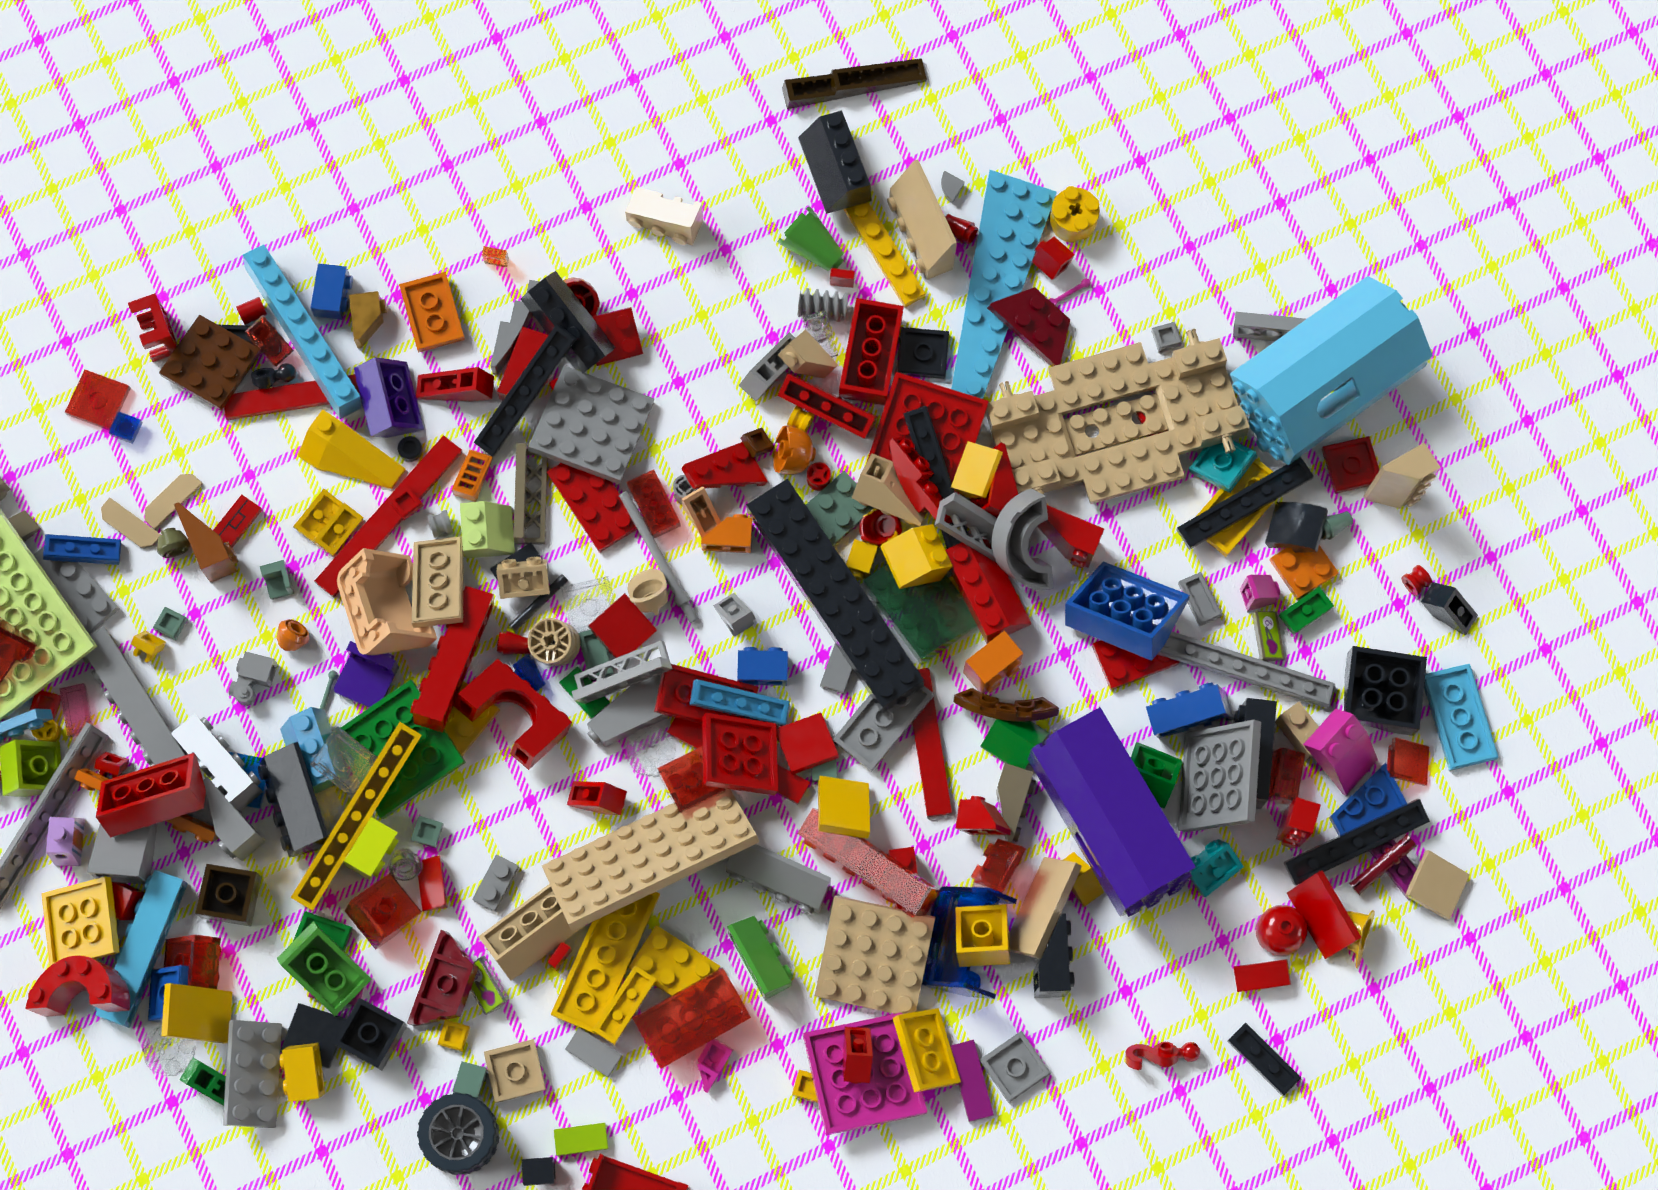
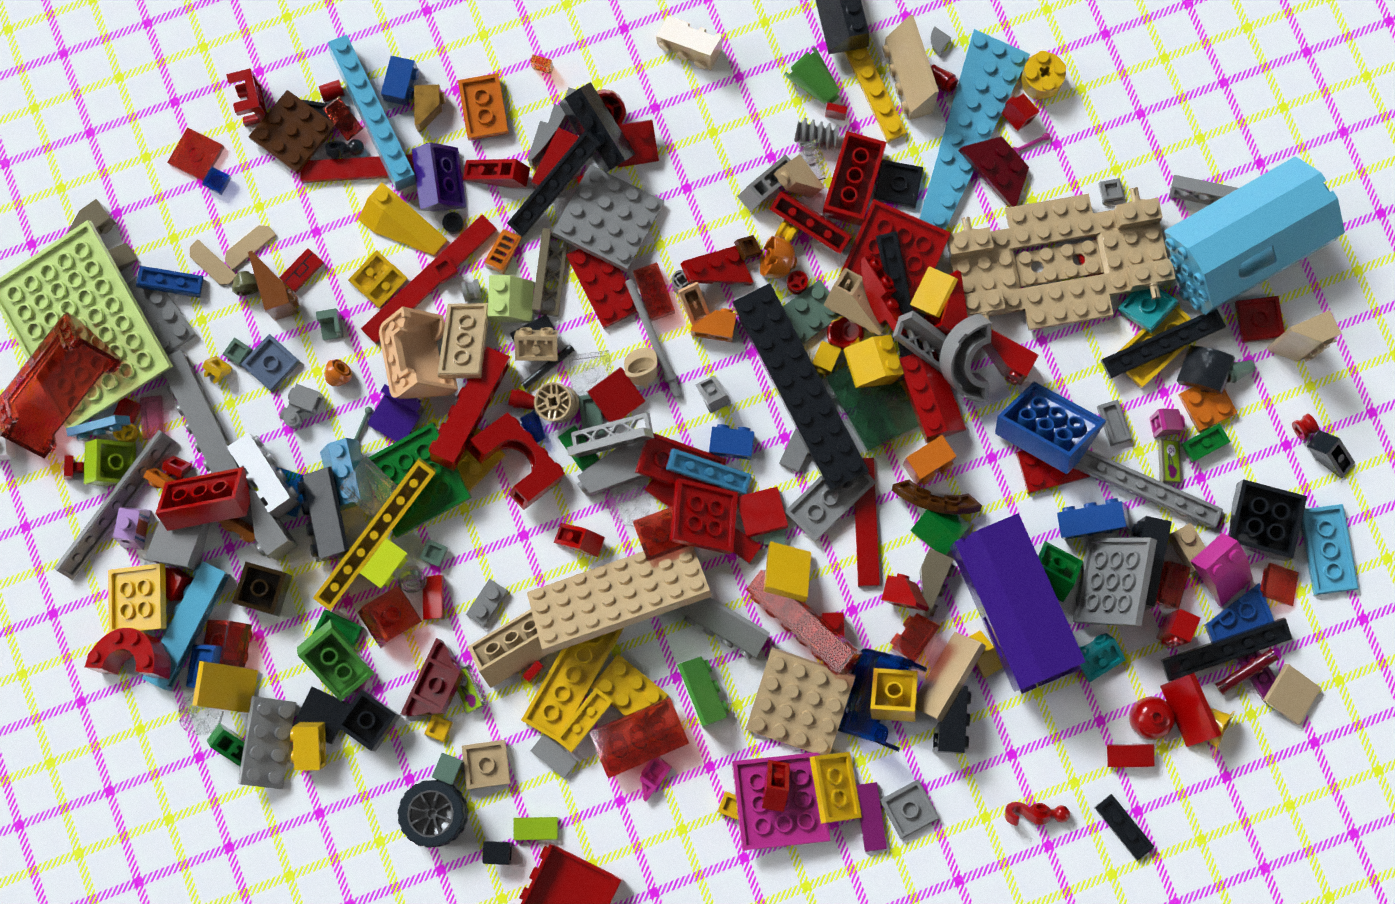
camera: 15 degrees right, 5 degrees up
none -> sand blue tile [241,334,301,393]

